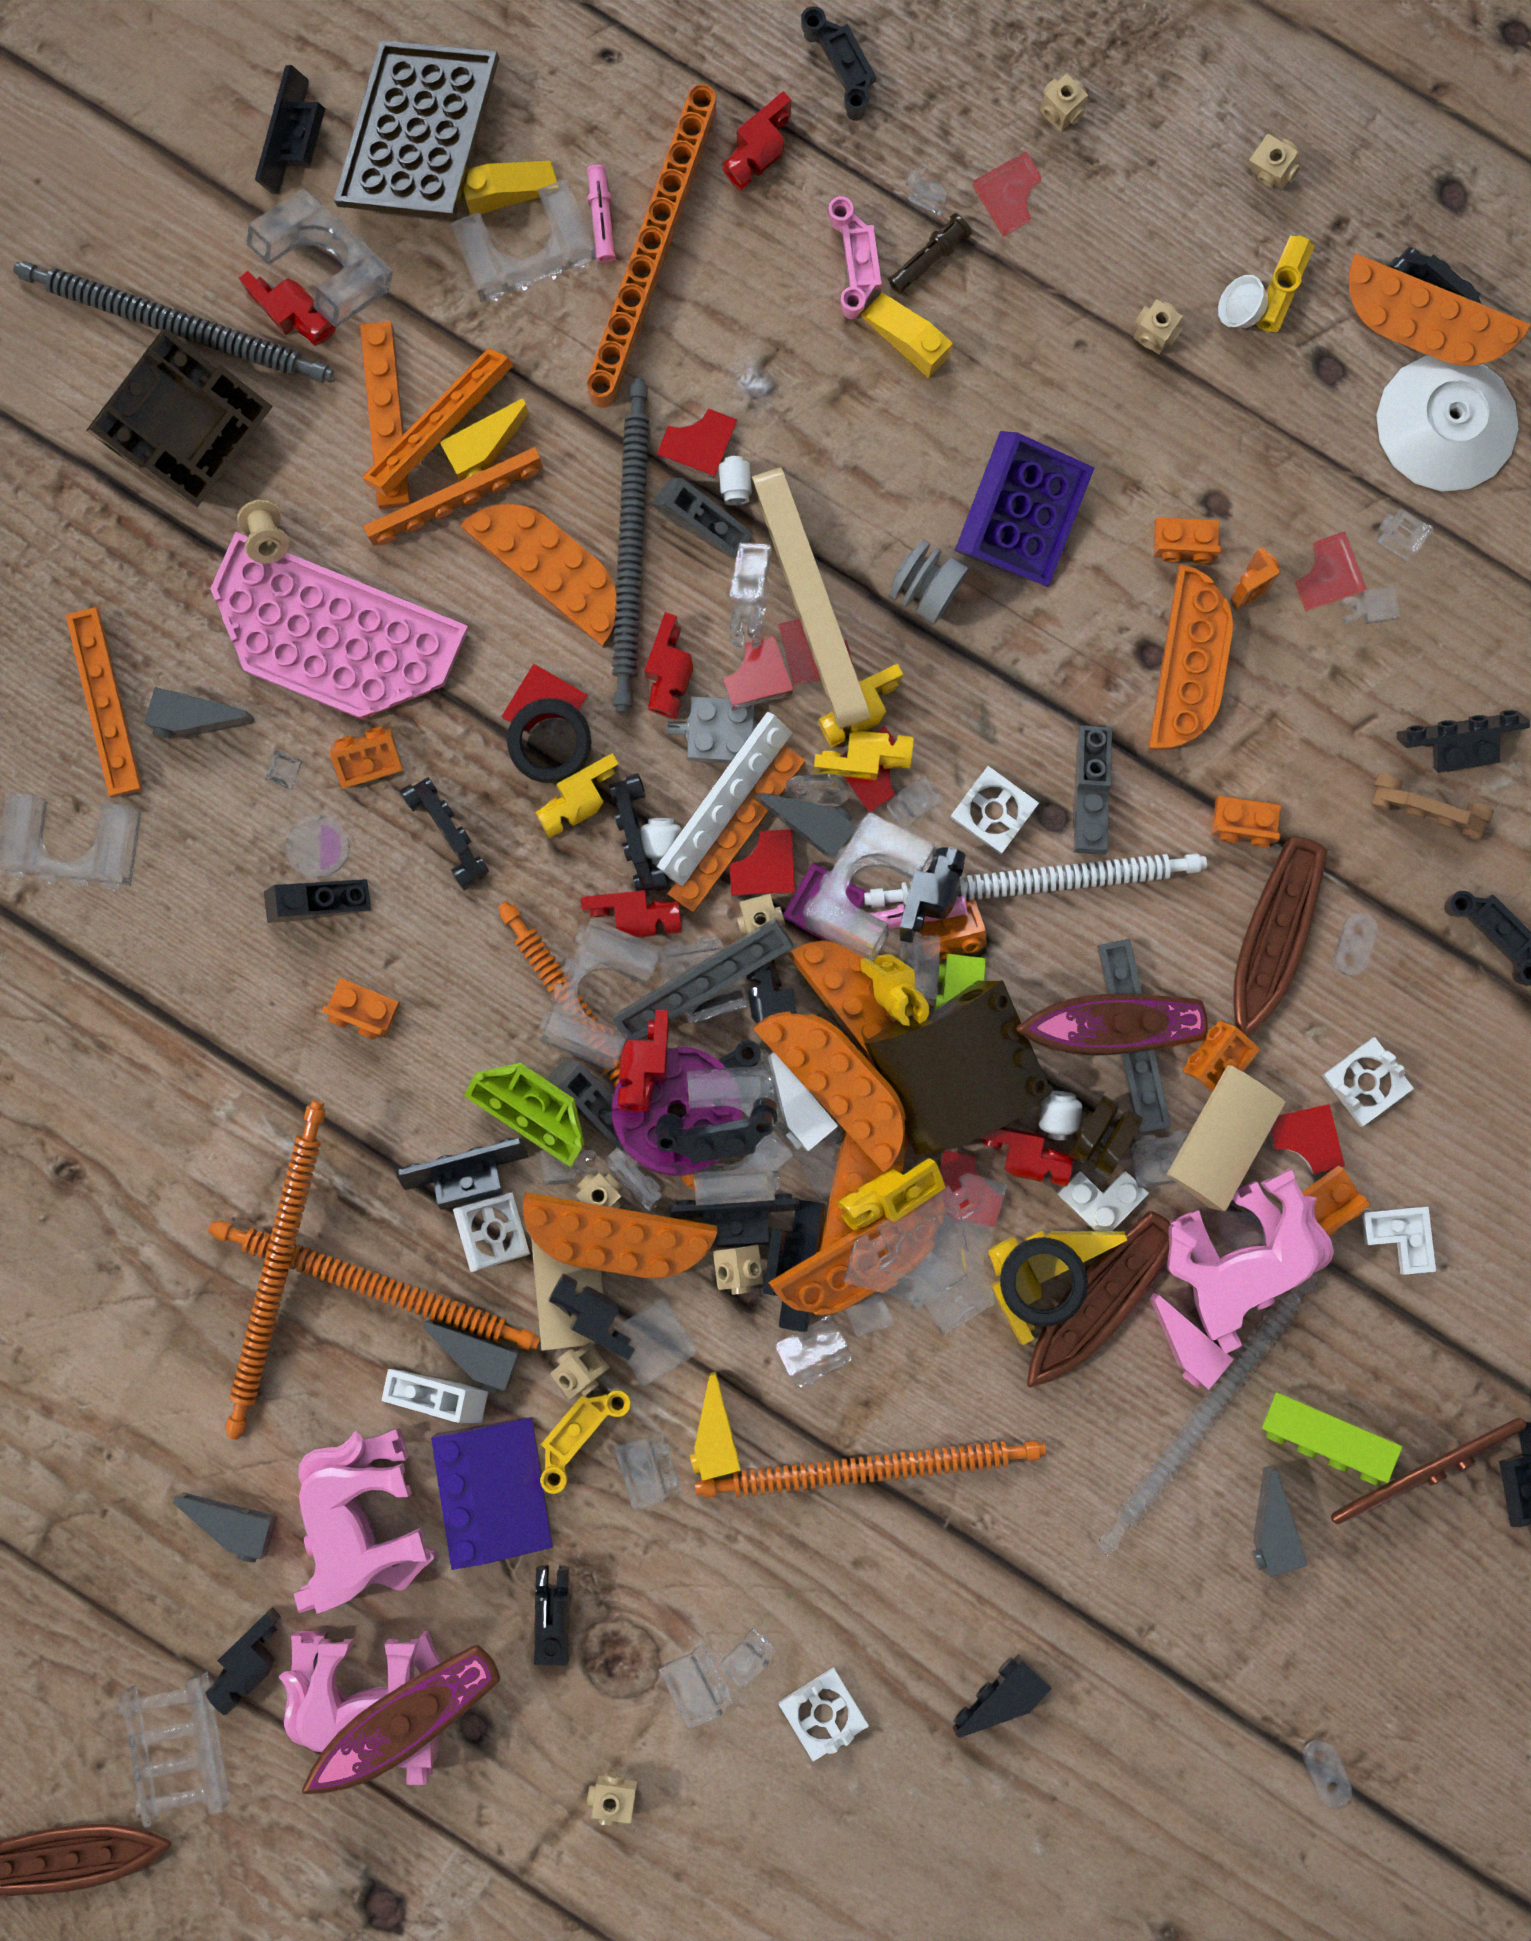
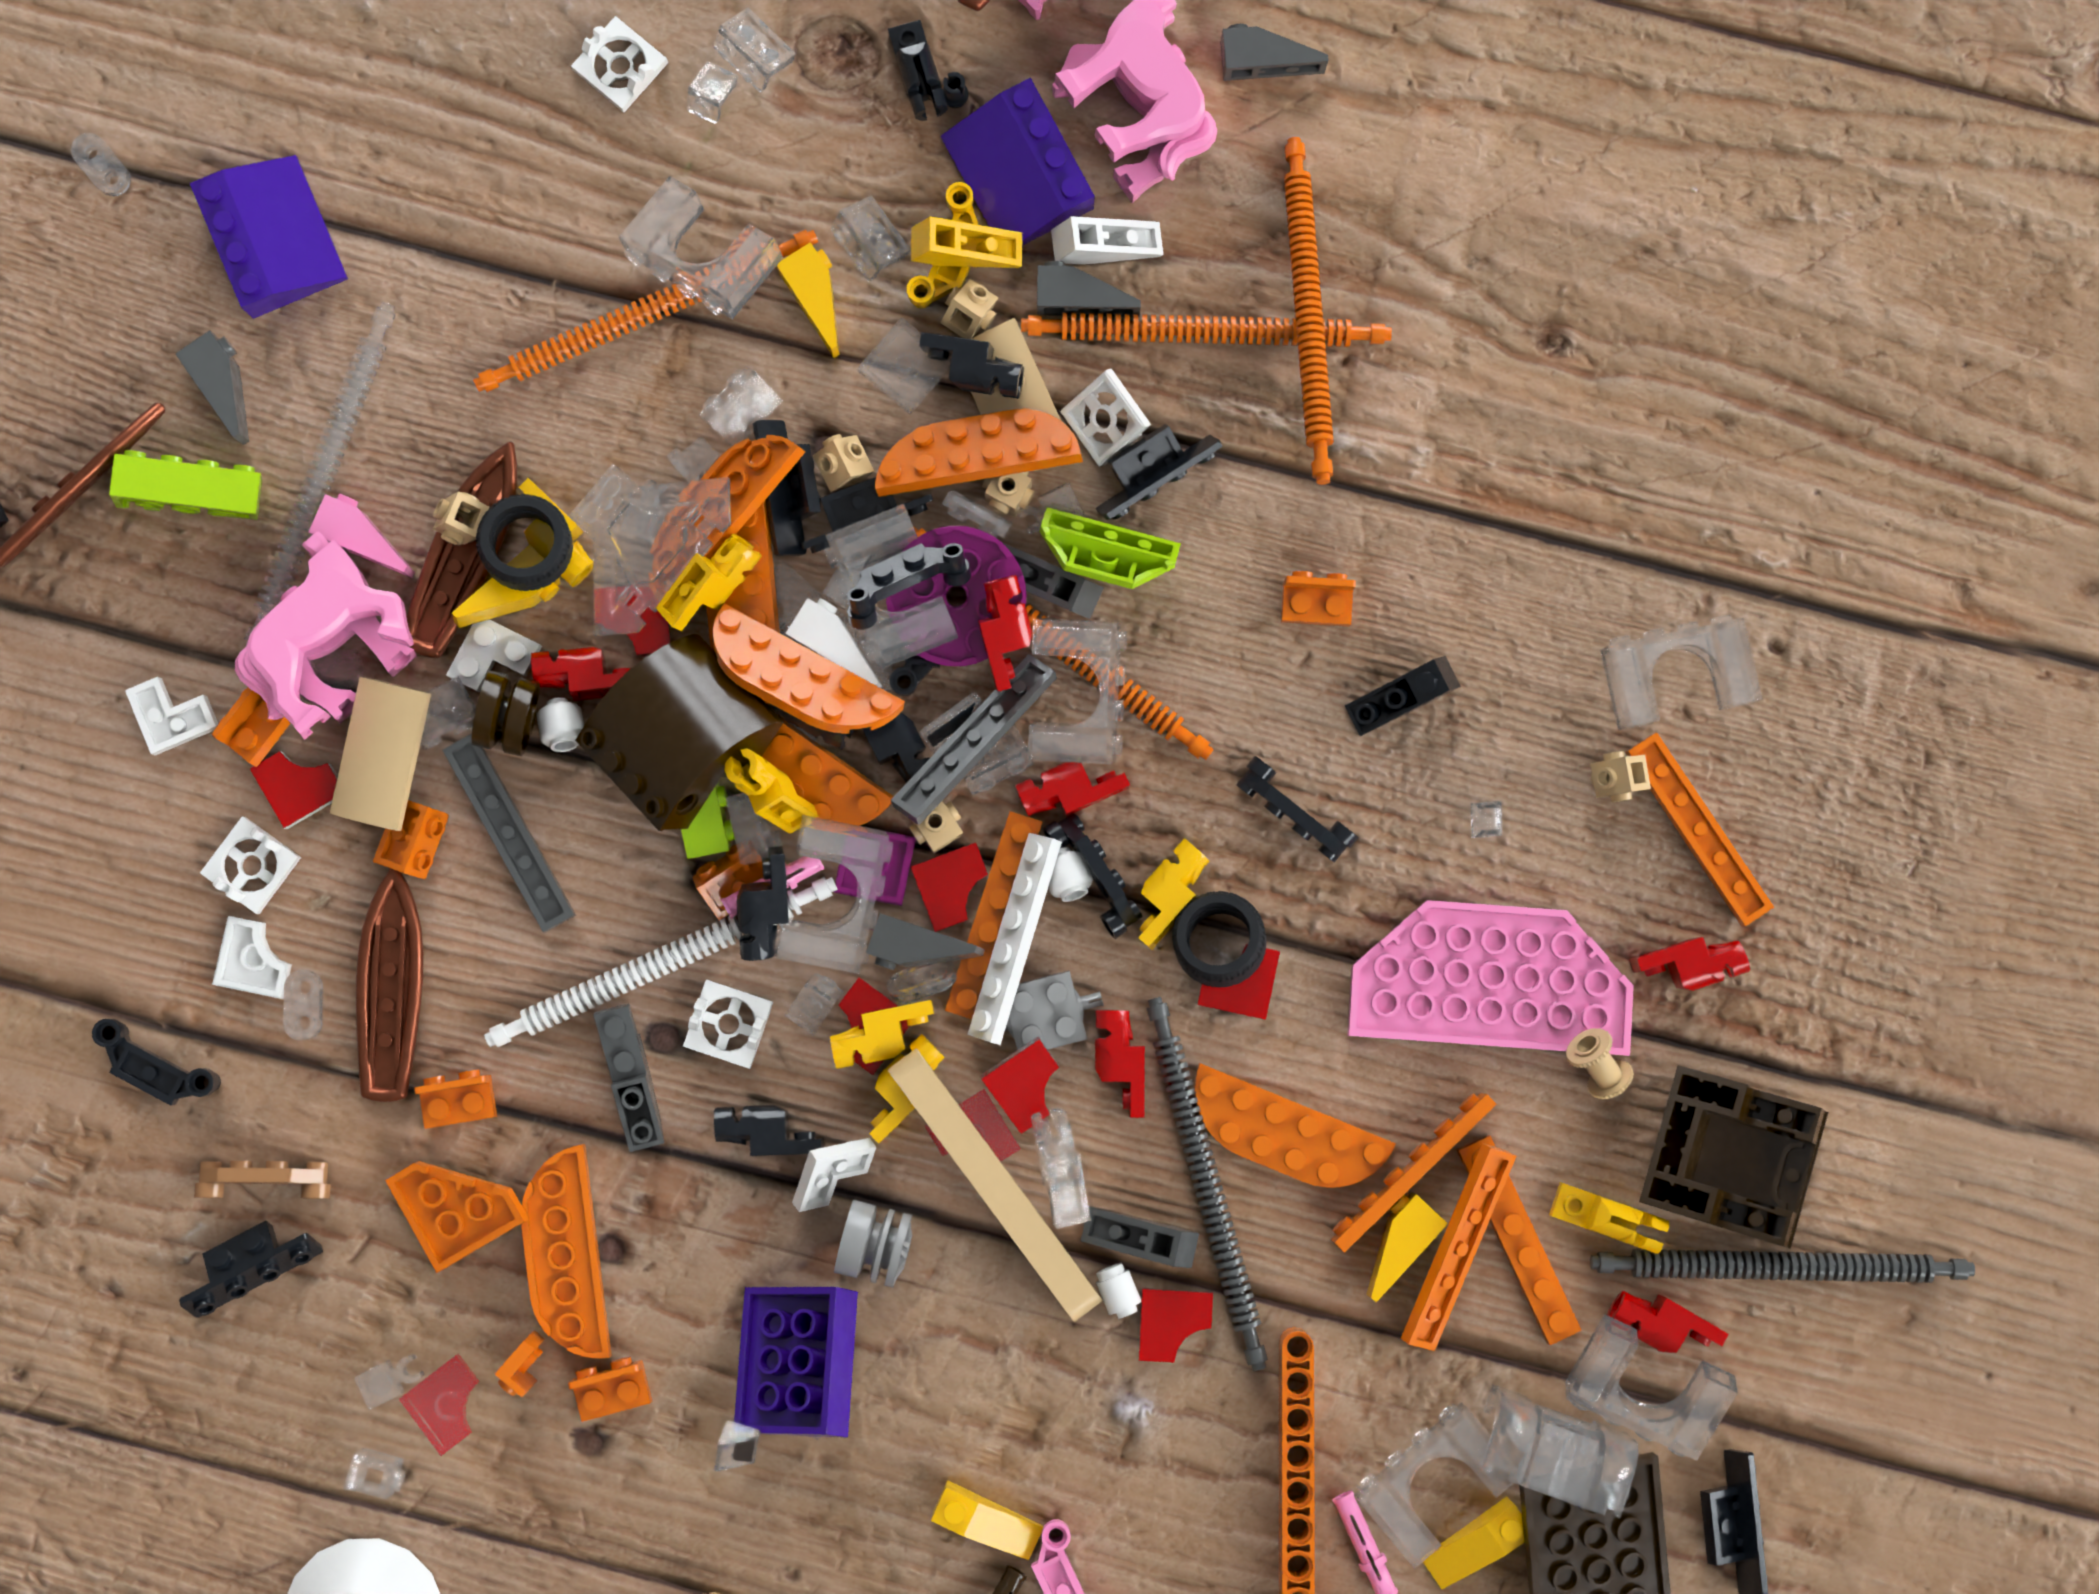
camera: 160 degrees right, 0 degrees up
dark grey slope [144,687,254,739] -> none
clear tile [285,814,350,879] -> none
orange bracket [329,726,403,789] -> none
black slope [953,1654,1052,1738] -> none
copper piece [1016,994,1208,1056] -> none
none -> dark purple slope [190,155,348,319]
none -> white tile [212,916,292,999]
none -> orange plate [385,1161,529,1273]
none -> tan brick [433,491,490,545]
none -> clear arch [619,176,783,320]
none -> black plate [714,1105,824,1156]
none -> clear slope [714,1421,761,1471]
none -> white plate [792,1138,876,1212]
none -> yellow slope [911,216,1022,268]
none -> black pin [943,72,969,108]
none -> clear piece [1481,1384,1638,1518]
none -> yellow plate [1549,1182,1669,1254]
none -> tan brick [1590,751,1651,803]
none -> red plate [1629,937,1750,991]

